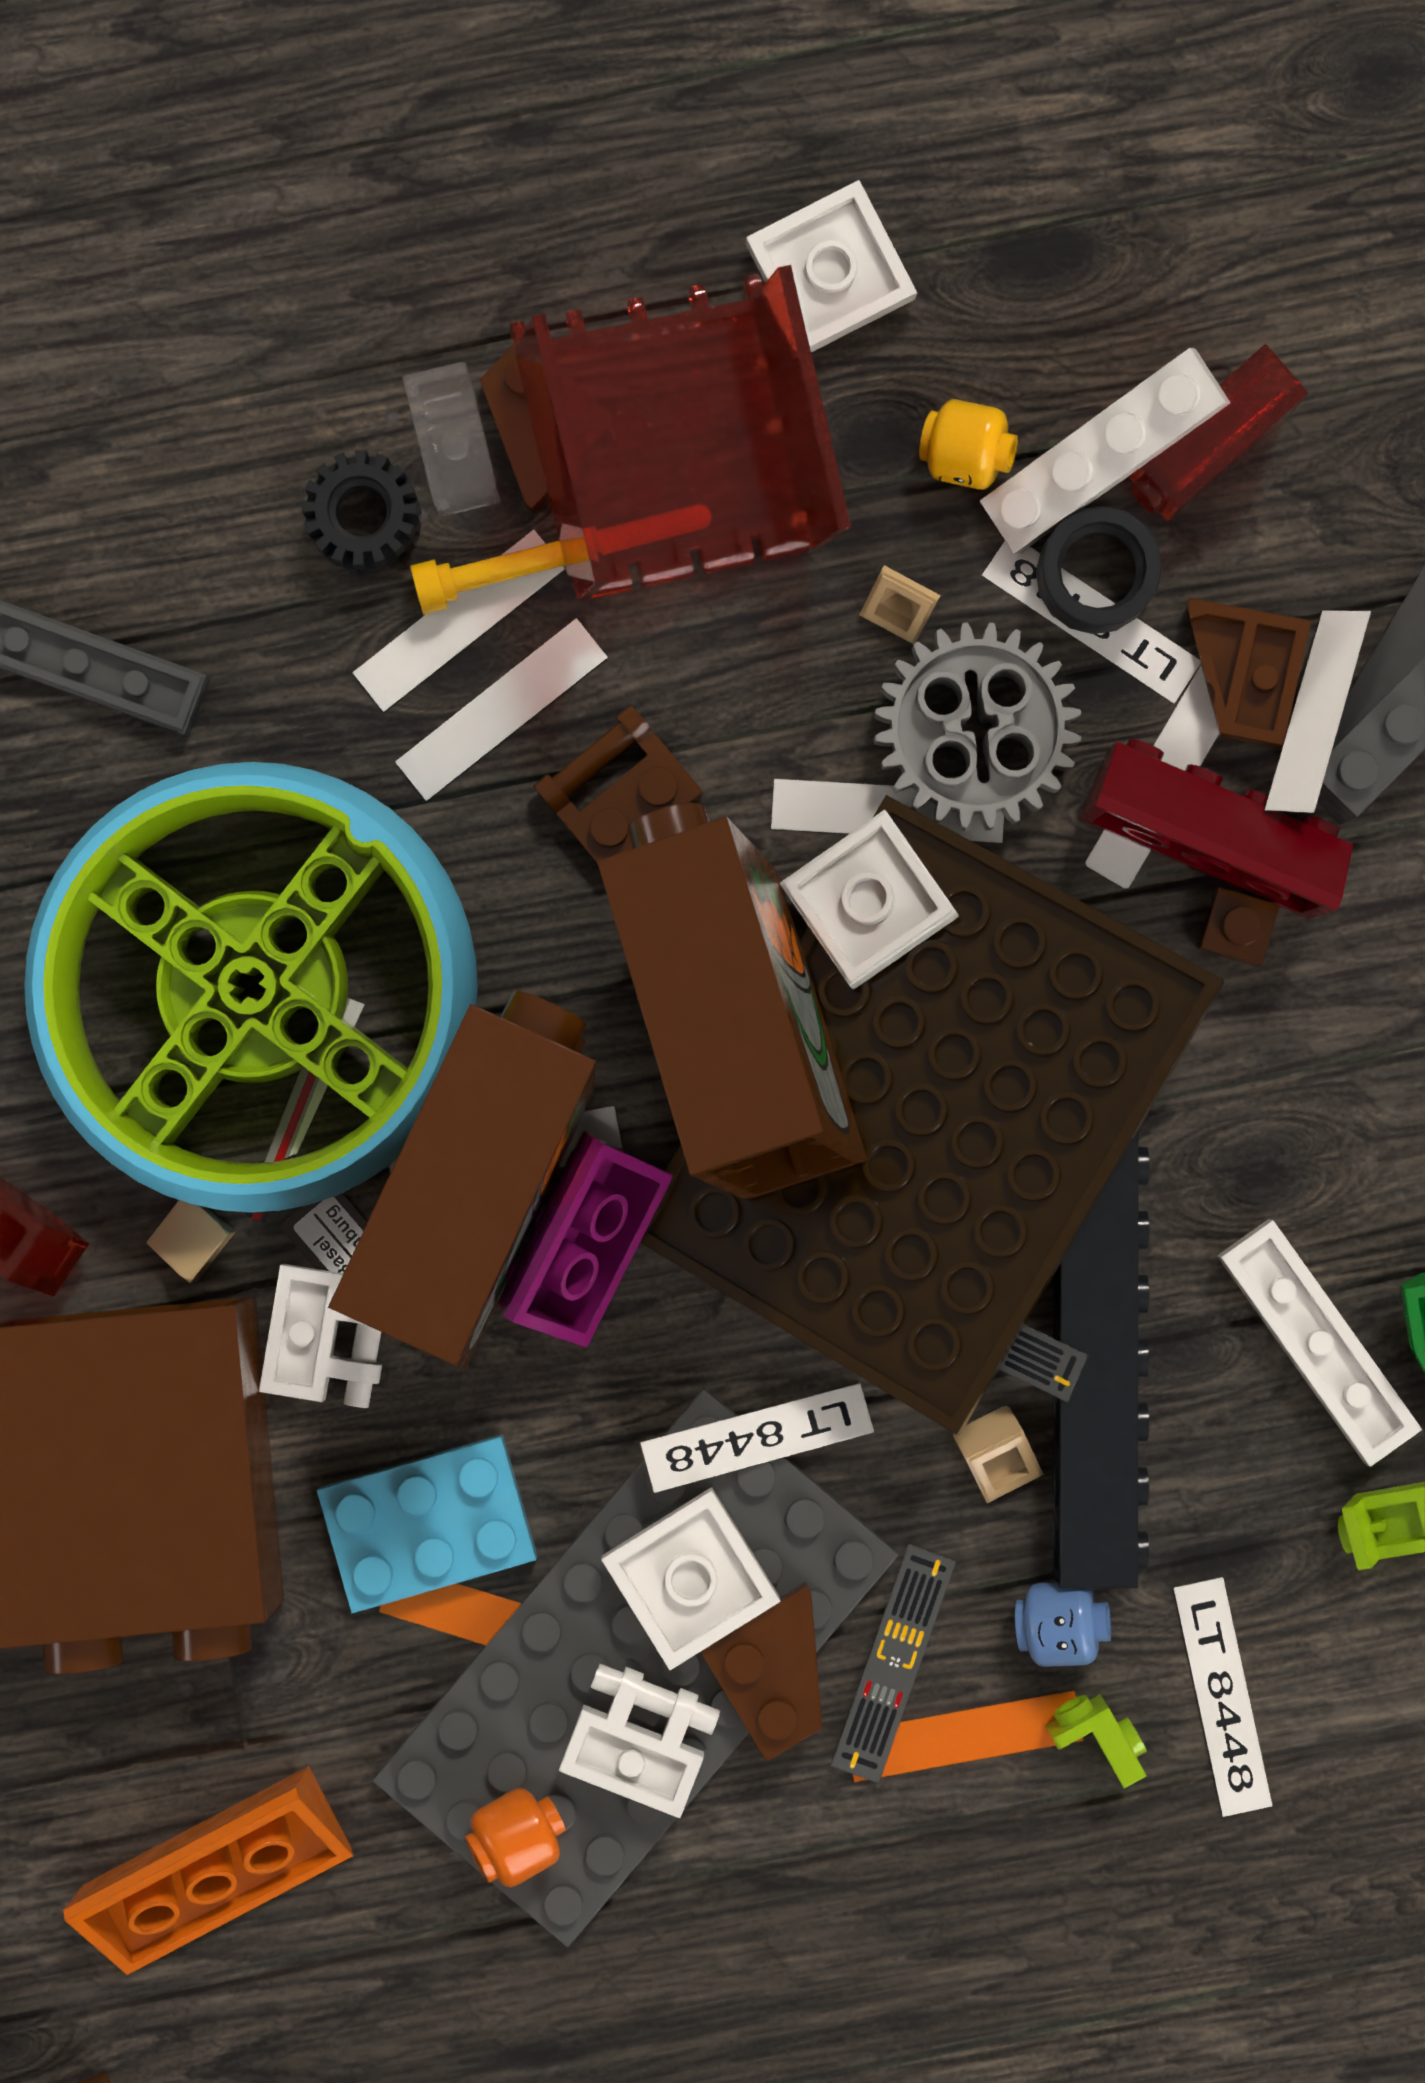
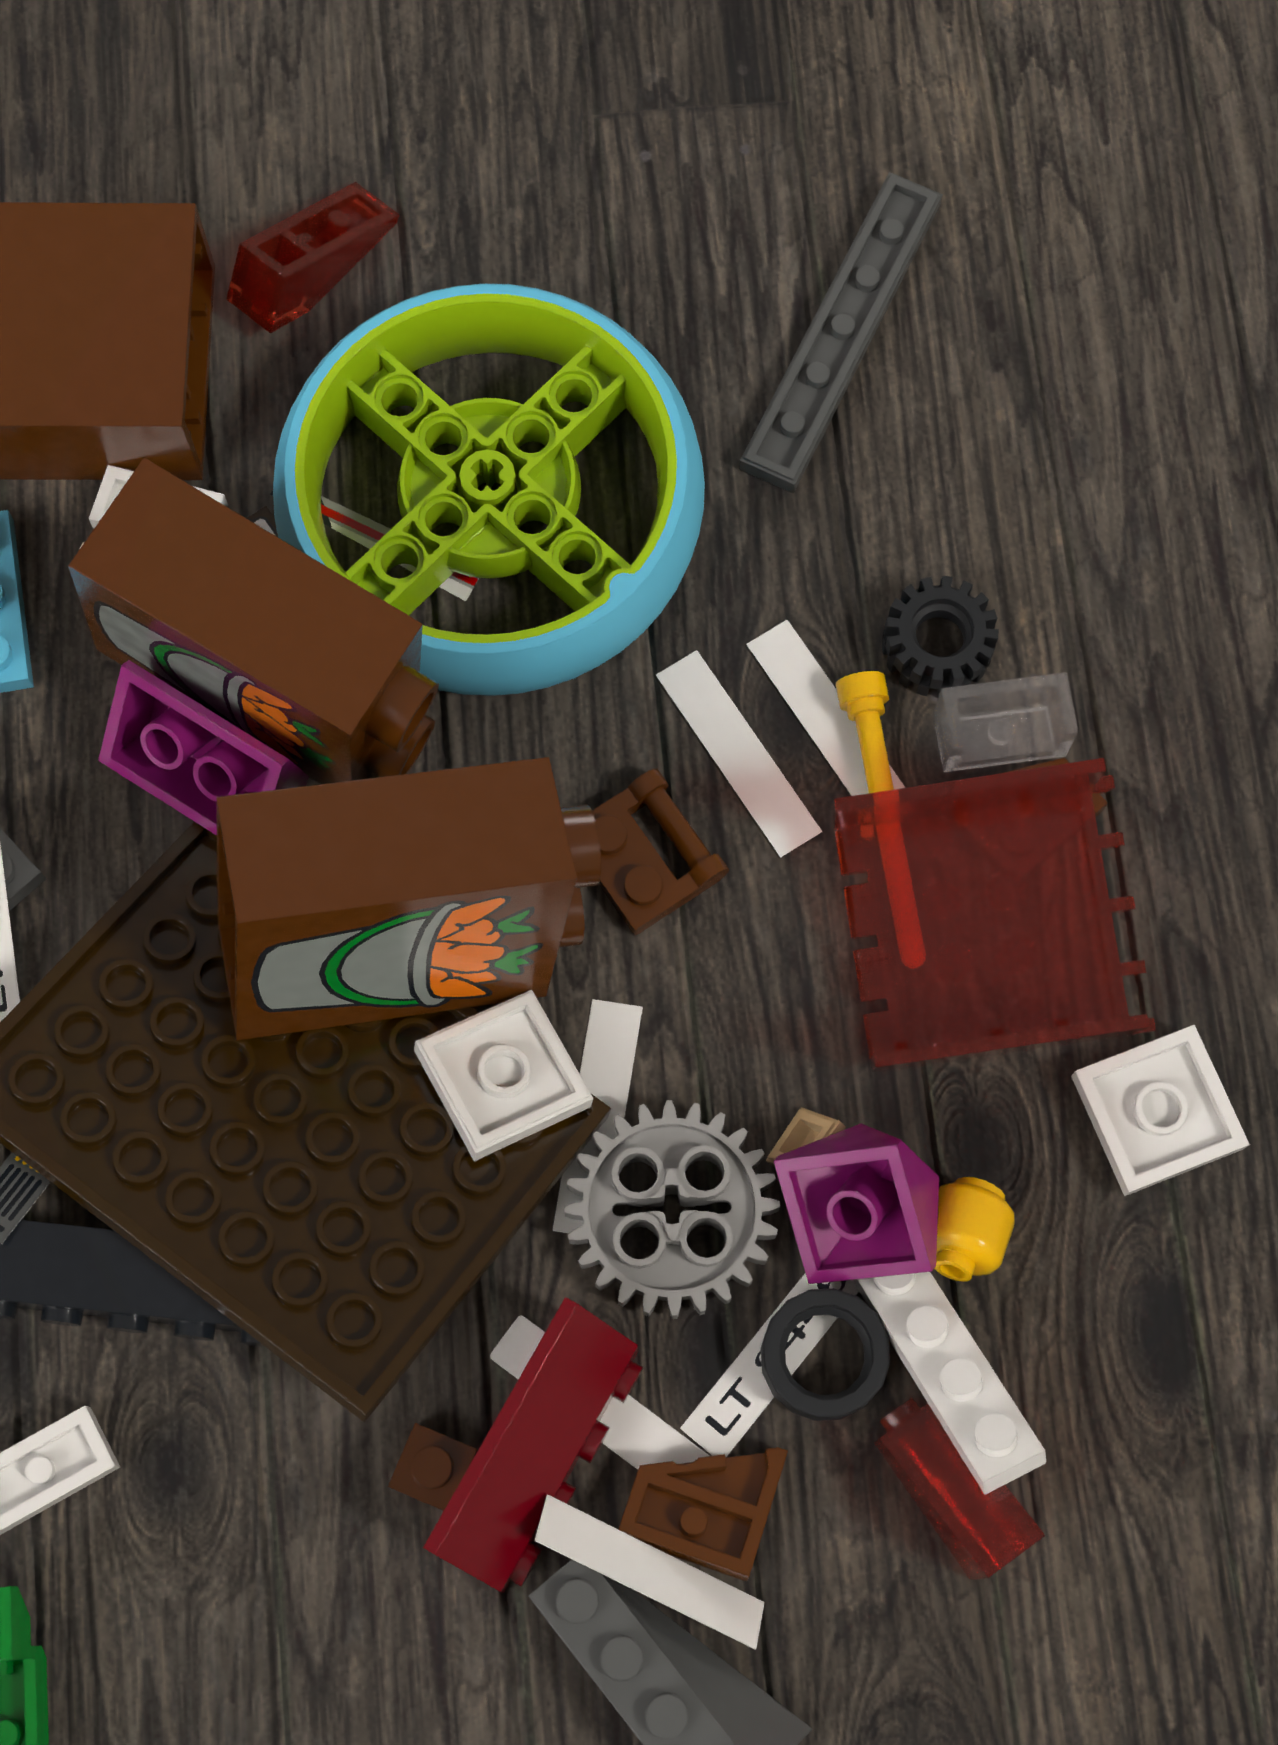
camera: 100 degrees right, 15 degrees down
tan slope [146,1200,236,1284] -> none
none -> magenta slope [774,1123,939,1284]

